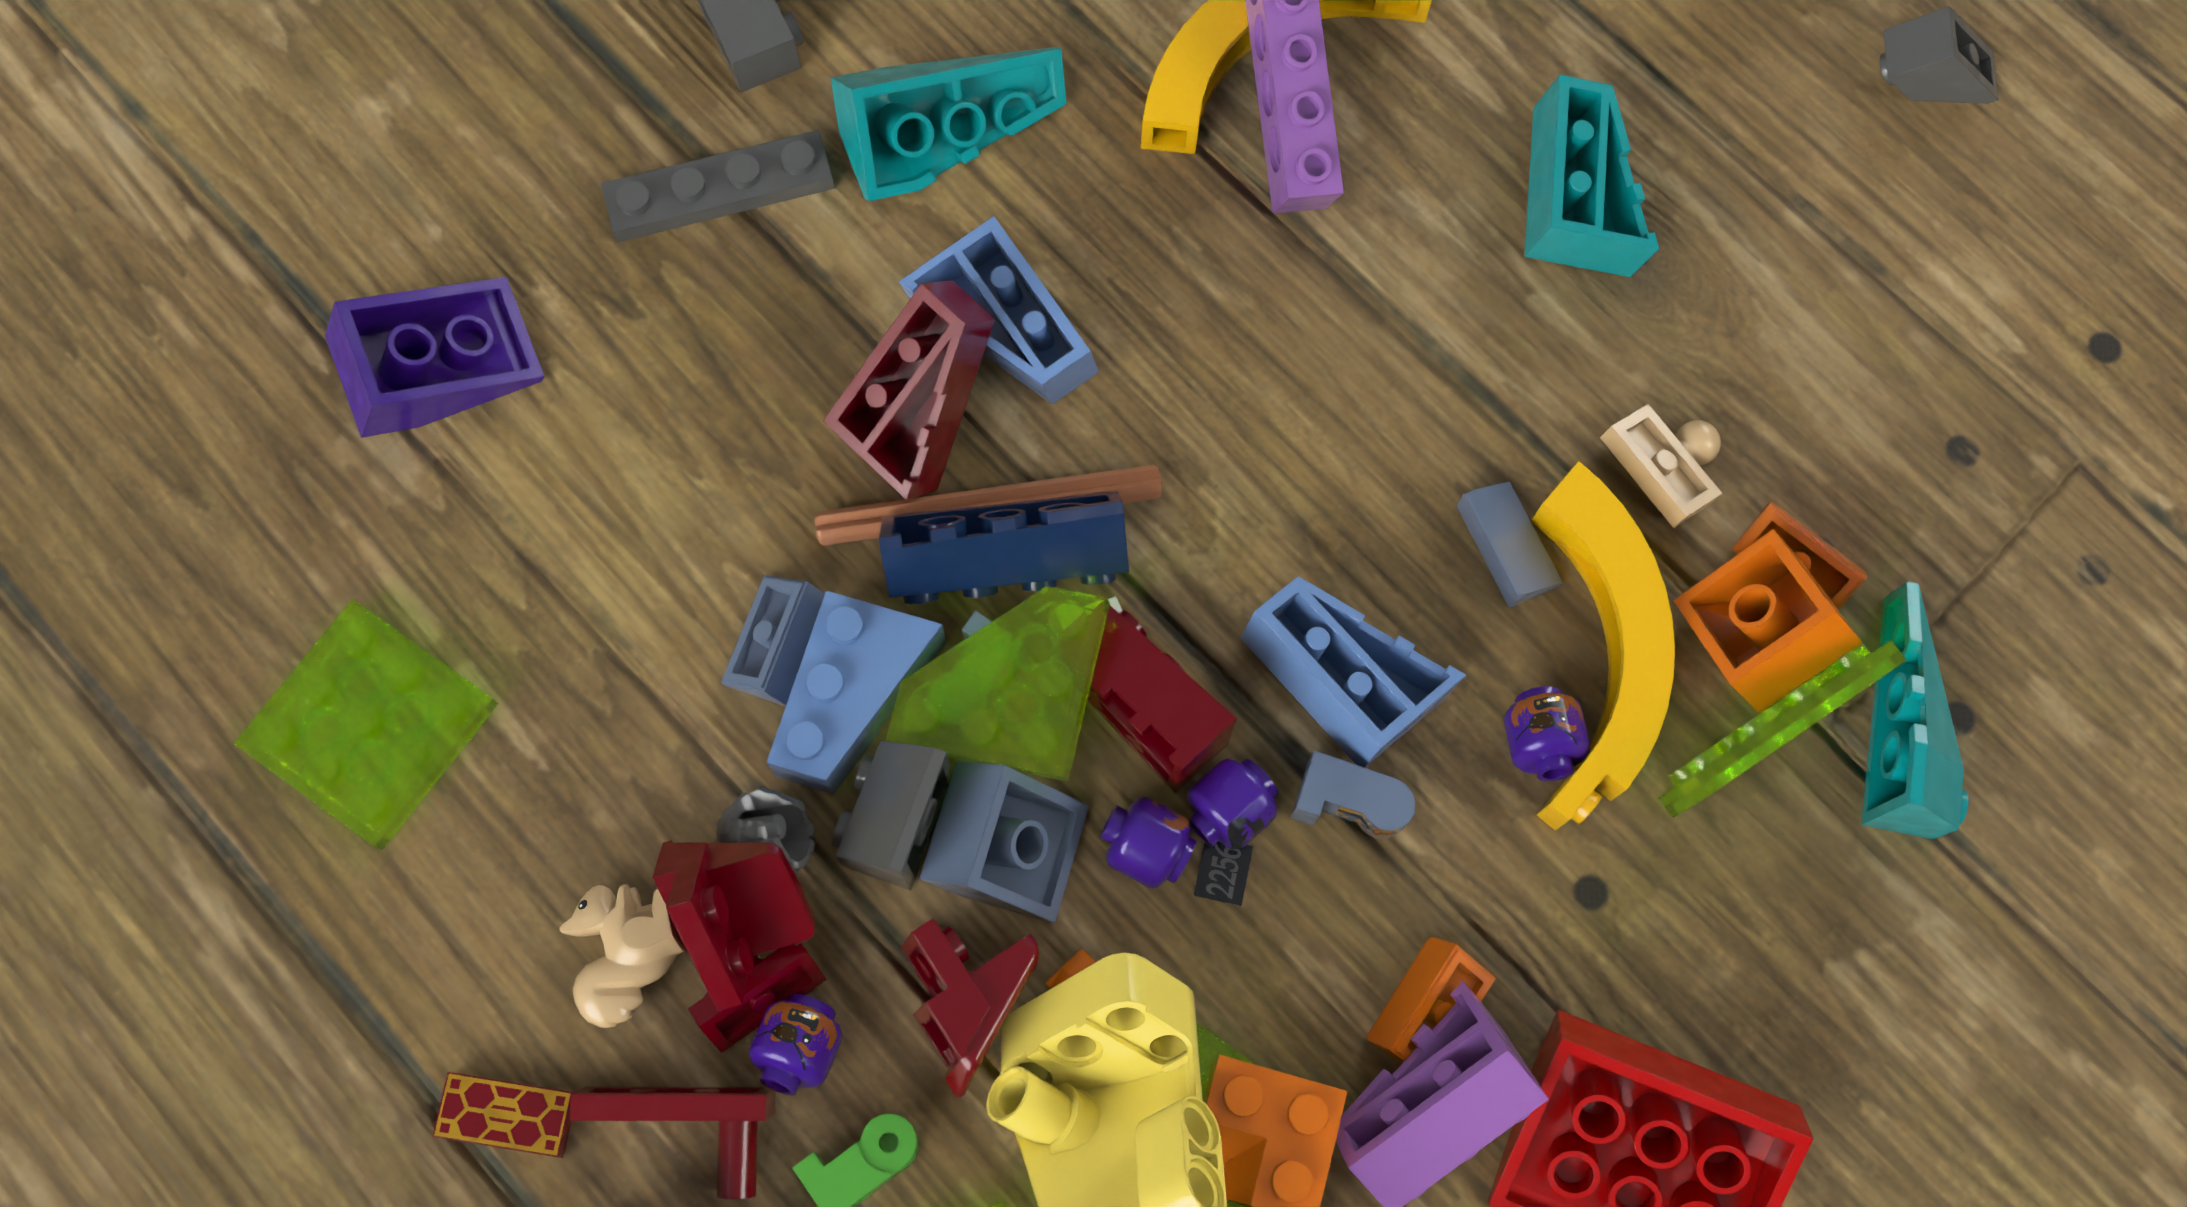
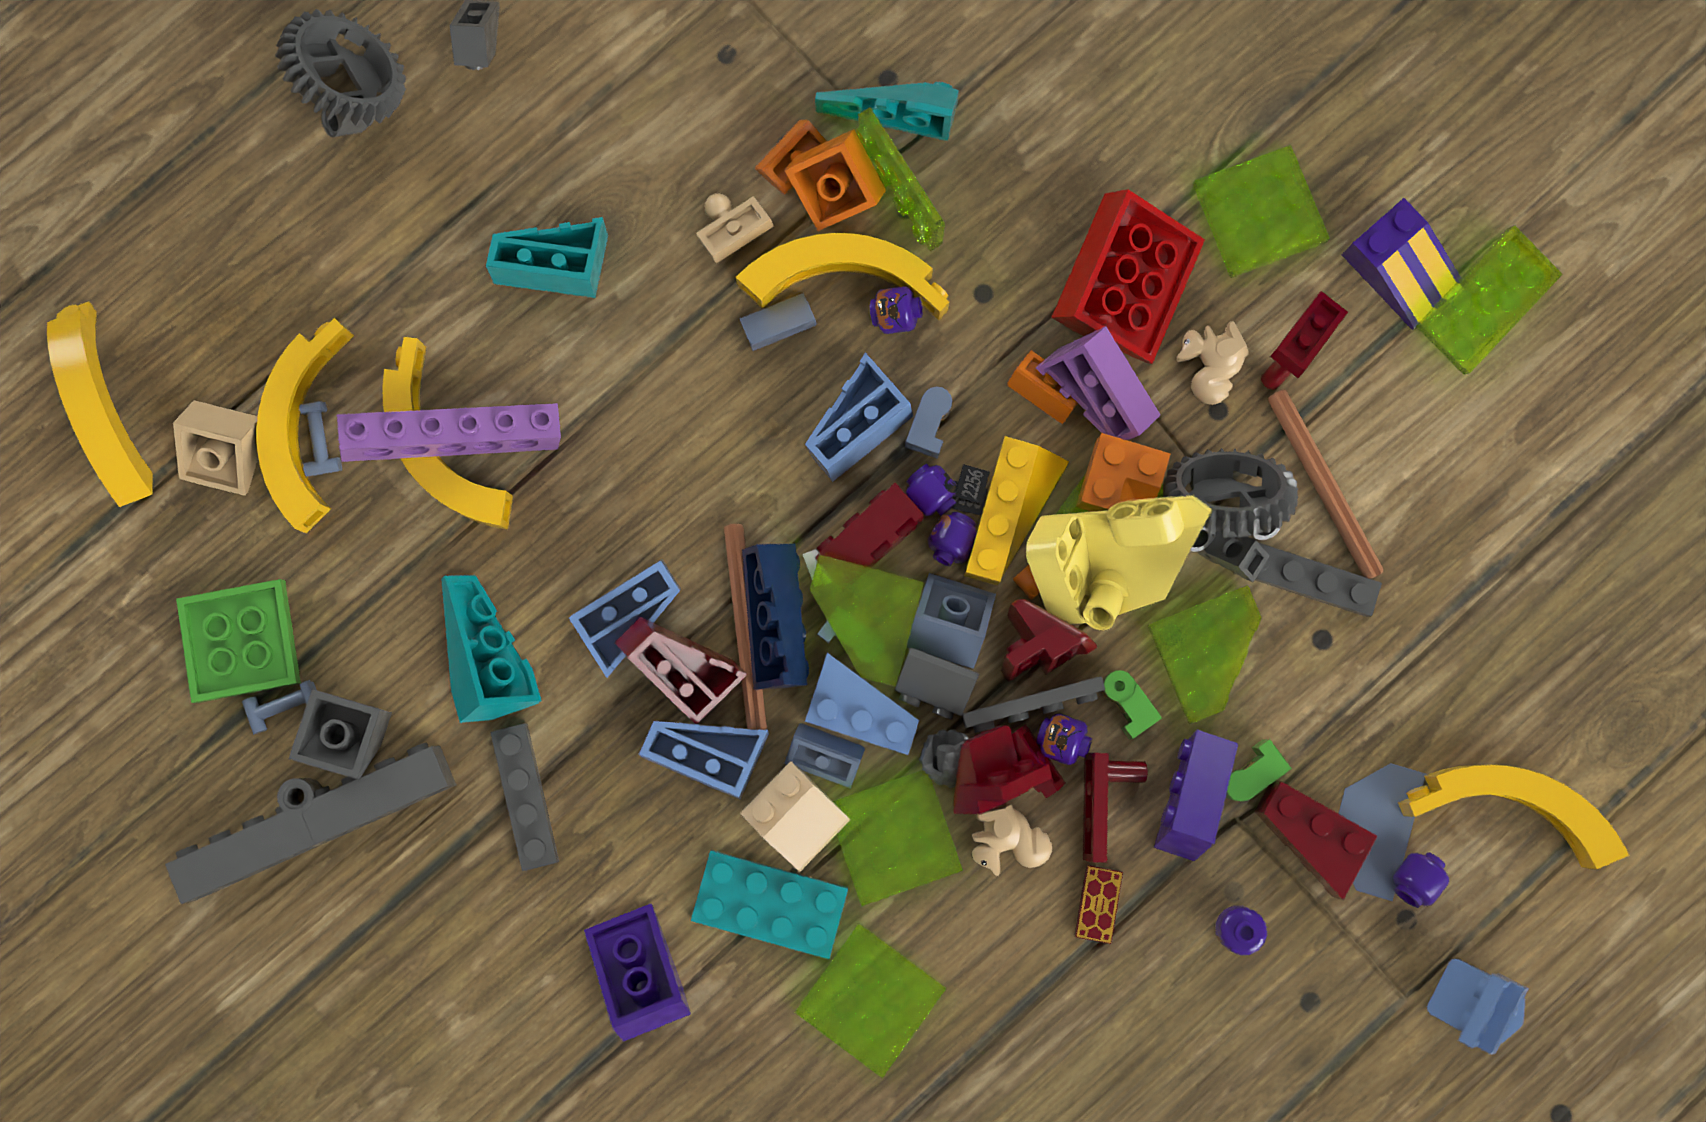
camera: 80 degrees left, 10 degrees up
none -> medium blue wedge [639,721,769,800]
none -> teal plate [691,850,848,959]
none -> tan slope [740,761,851,871]
none -> clear neon green plate [833,770,963,906]
none -> black sticker [954,464,990,504]
none -> dark grey plate [962,676,1105,733]
none -> yellow wedge [964,436,1069,586]

